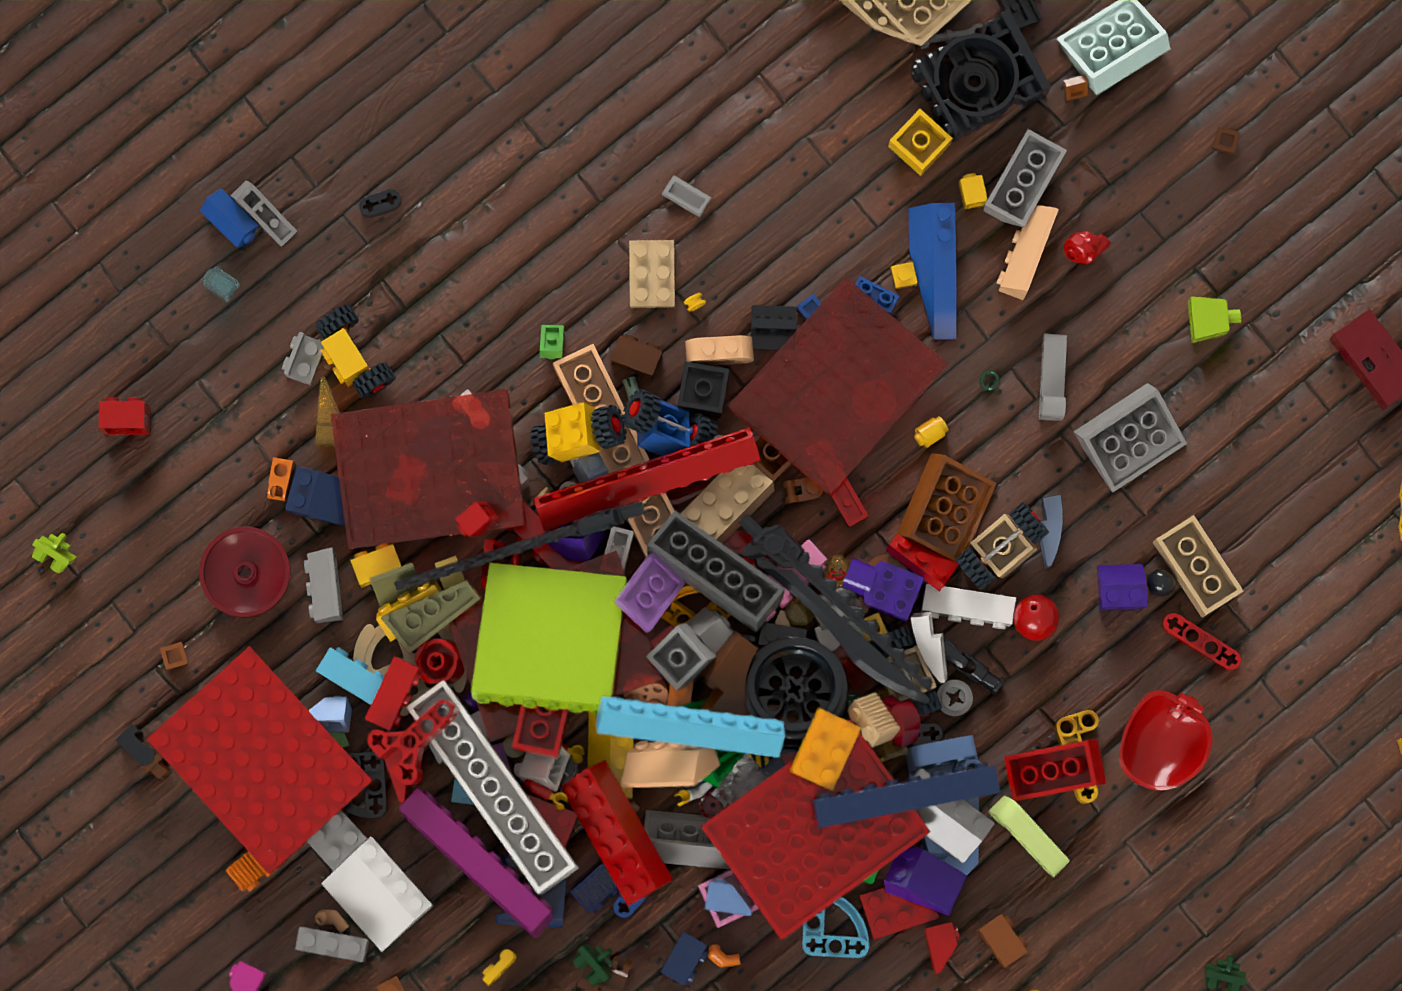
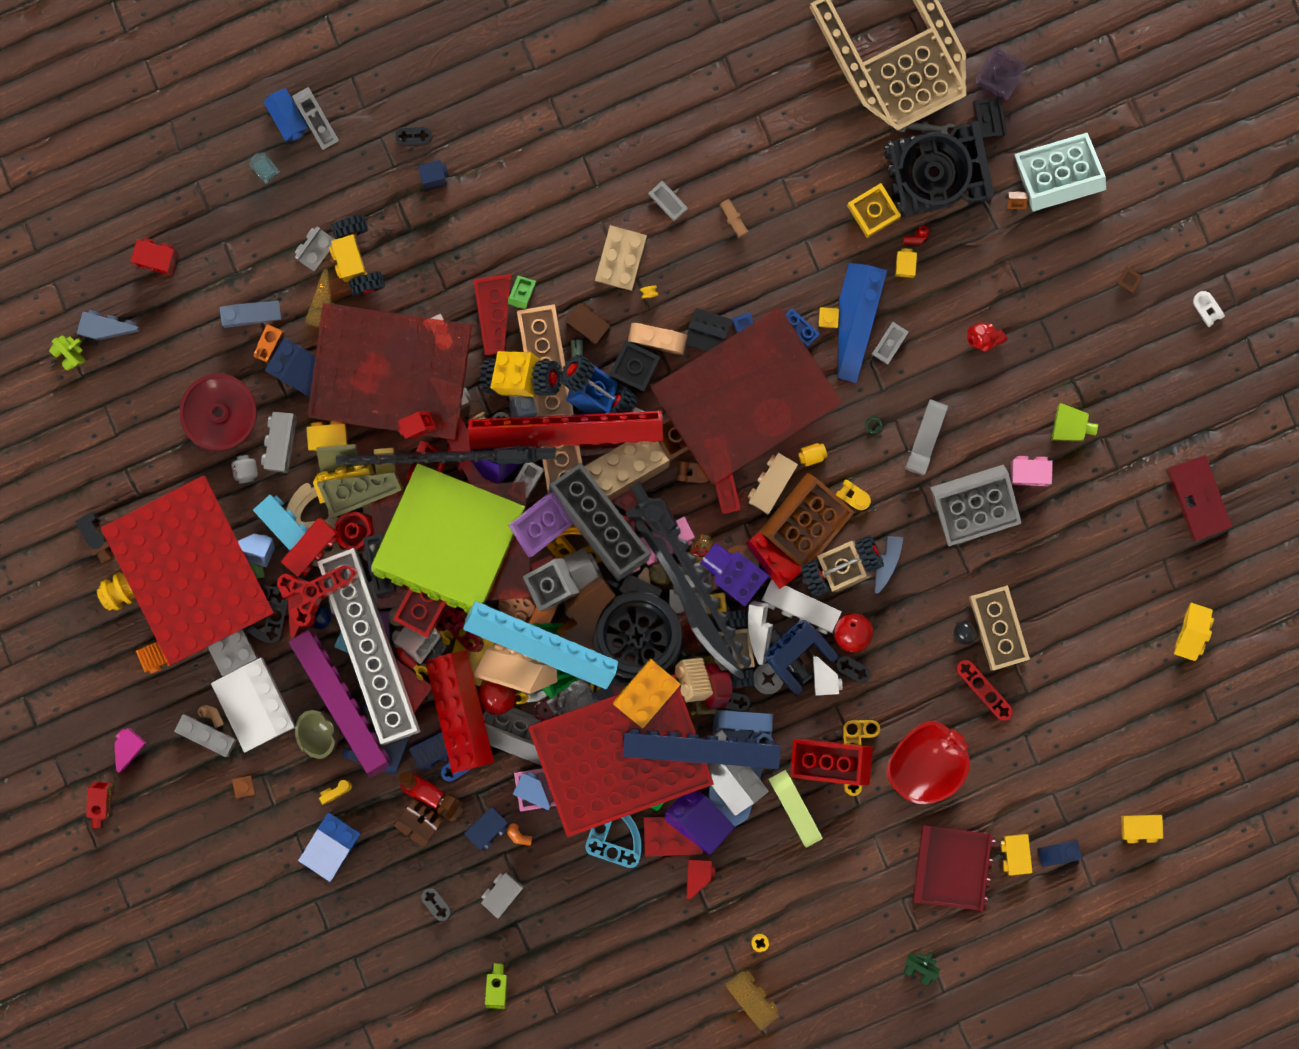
camera: 25 degrees right, 5 degrees up
dark orange plate [160,642,189,671] -> none
dark green hips [572,944,614,986] -> none
dark orange brick [977,914,1028,968] -> none
light grey slope [983,129,1067,227] -> none
light nougat slope [997,205,1059,300] -> none
dark purple slope [1097,564,1147,611] -> none
none -> sand blue slope [77,310,141,340]
none -> yellow piece [97,572,135,611]
none -> sand blue slope [220,301,282,328]
none -> light grey head [231,455,258,484]
none -> olive cylinder [295,710,340,759]
none -> clear blue piece [312,605,332,629]
none -> black slope [363,533,396,599]
none -> piece [399,771,463,822]
none -> dark blue brick [418,160,450,190]
none -> dark red beam [441,606,484,653]
none -> red wing [473,274,511,356]
none -> red piece [477,680,517,715]
none -> medium nougat pin [720,199,749,238]
none -> tan brick [747,453,798,515]
none -> dark blue connector [765,620,840,697]
none -> white slope [813,657,842,696]
none -> yellow plate [835,479,871,511]
none -> black beam [836,656,870,683]
none -> light grey plate [872,322,908,365]
none -> red arm [903,225,929,245]
none -> dark red panel [912,825,995,911]
none -> yellow brick [1001,834,1032,876]
none -> bright pink brick [1010,456,1052,486]
none -> dark blue slope [1038,840,1082,867]
none -> white plate [1193,291,1225,327]

